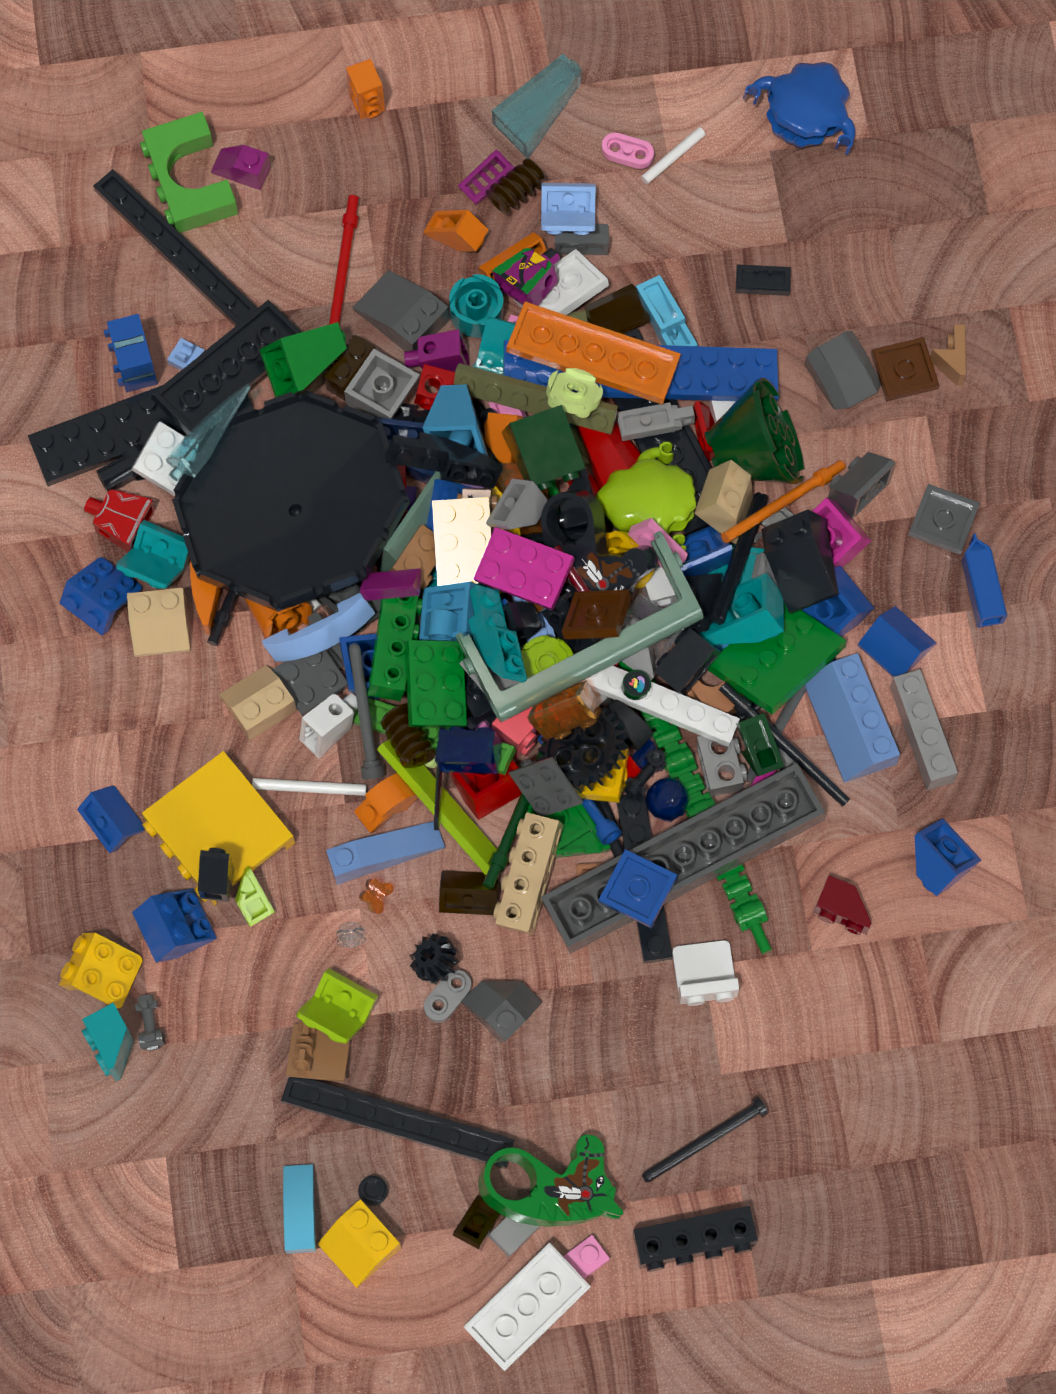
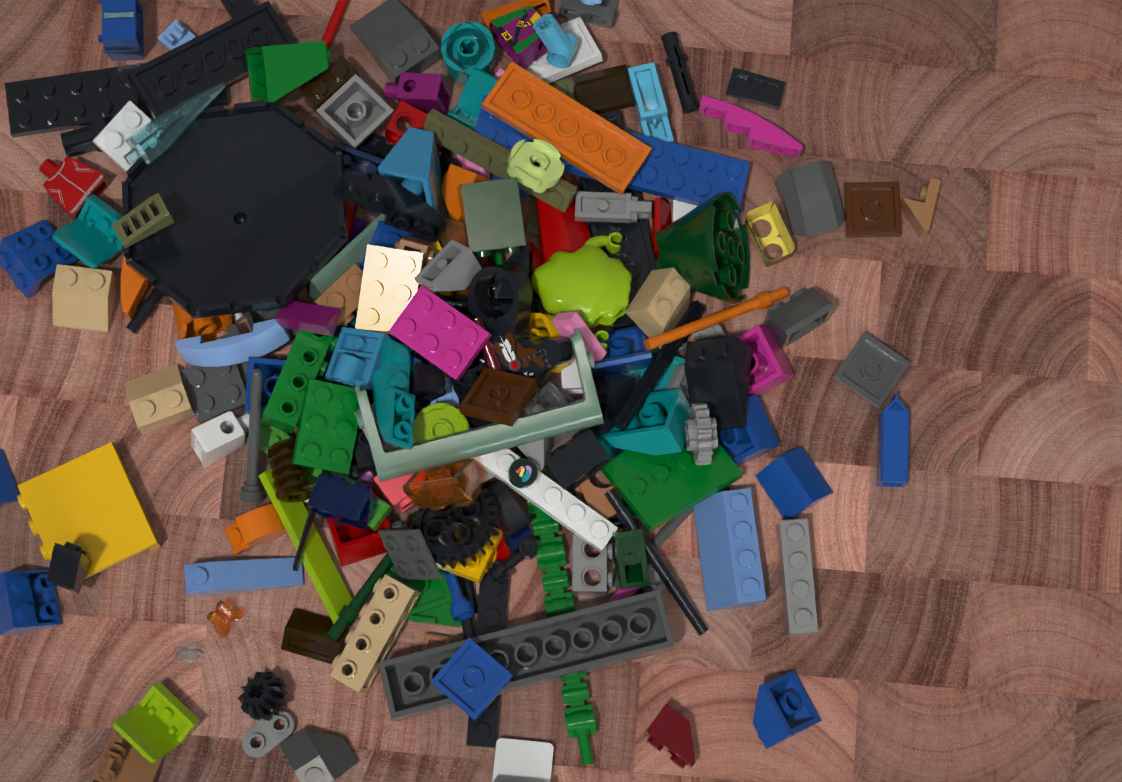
camera: 10 degrees right, 5 degrees up
lime tile [235,866,275,927] -> none
white bar [252,778,367,796] -> none
clear blue hair [645,777,689,822] -> none
none -> olive slope [112,193,175,248]
none -> medium azure piece [533,14,578,68]
none -> black pin [661,32,699,114]
none -> light grey gear [684,403,718,466]
none -> dark pink slope [698,95,803,159]
none -> light yellow piece [744,201,794,269]

